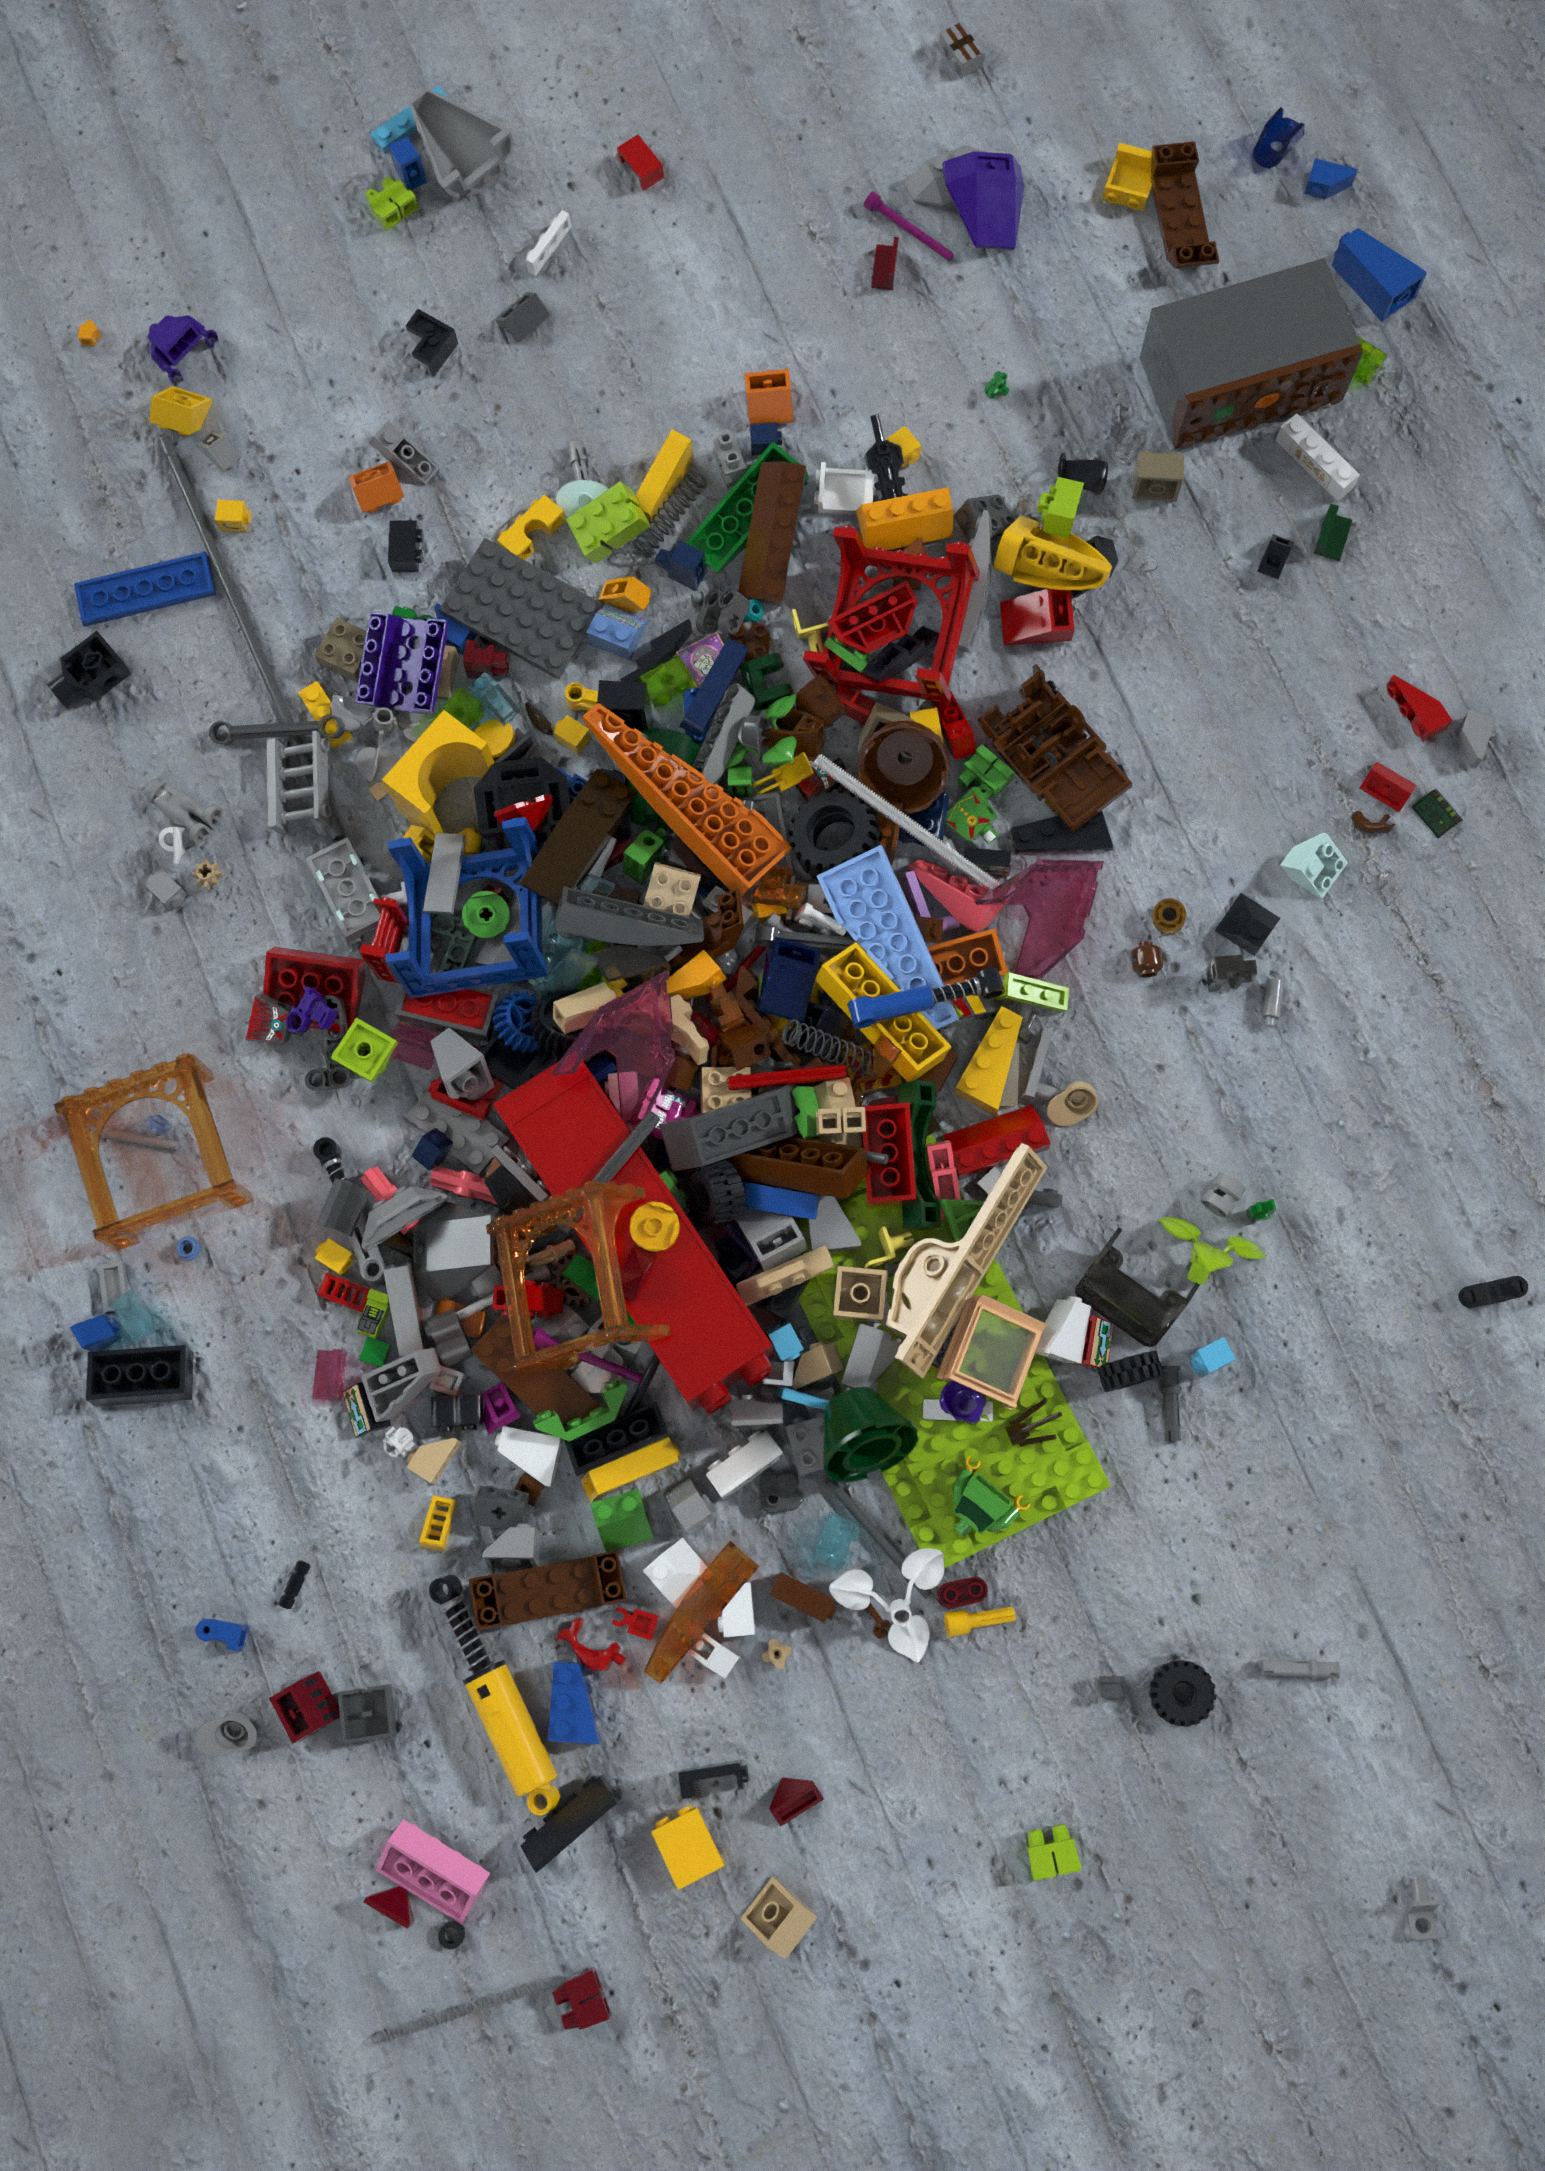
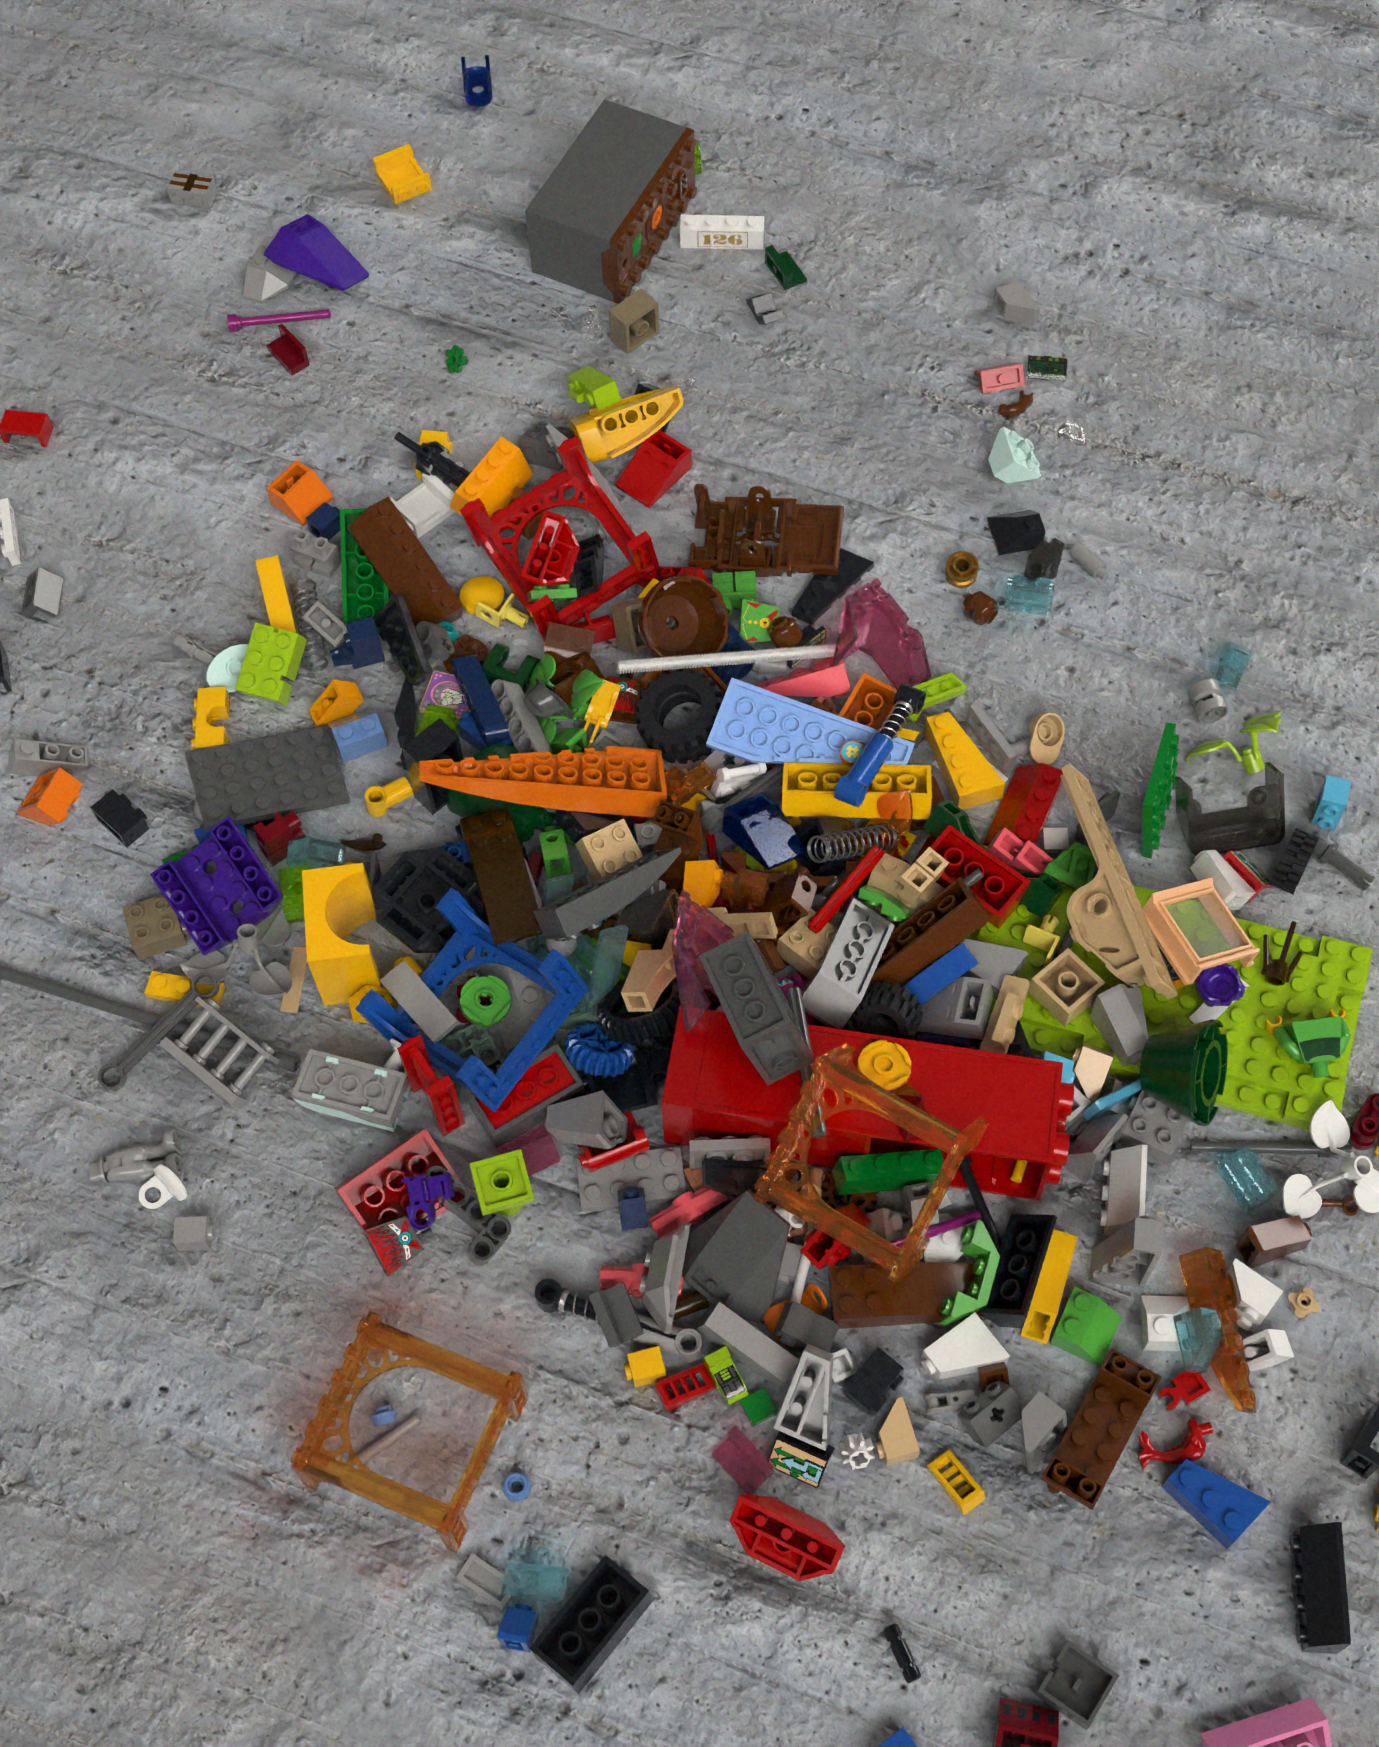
camera: 50 degrees left, 15 degrees down
tan gear [192,859,223,890] -> none
yellow piece [429,1575,560,1816] -> none
magenta slope [482,1382,521,1434] -> none
red slope [494,795,553,833] -> none
yellow brick [554,715,592,755] -> none
dark grey plate [759,1467,804,1513] -> none
black piece [1058,452,1108,495] -> none
reddish brown slope [1151,141,1220,268] -> none
green plate [1246,1199,1276,1222] -> none
blue slope [1304,158,1358,199] -> none
blue slope [1331,228,1427,322] -> none
red slope [1386,675,1453,742] -> none
none -> light grey slope [302,600,348,648]
none -> black wing [373,594,432,686]
none -> yellow dish [459,576,505,615]
none -> dark grey piece [699,931,816,1086]
none -> red wedge [729,1494,845,1581]
none -> reddish brown head [768,616,803,649]
none -> tile [840,740,864,766]
none -> light grey bar [923,1388,975,1415]
none -> clear light blue brick [1004,575,1054,615]
none -> green plate [1142,722,1180,858]
none -> clear light blue slope [1173,1307,1222,1373]
none -> clear light blue slope [1215,643,1255,689]

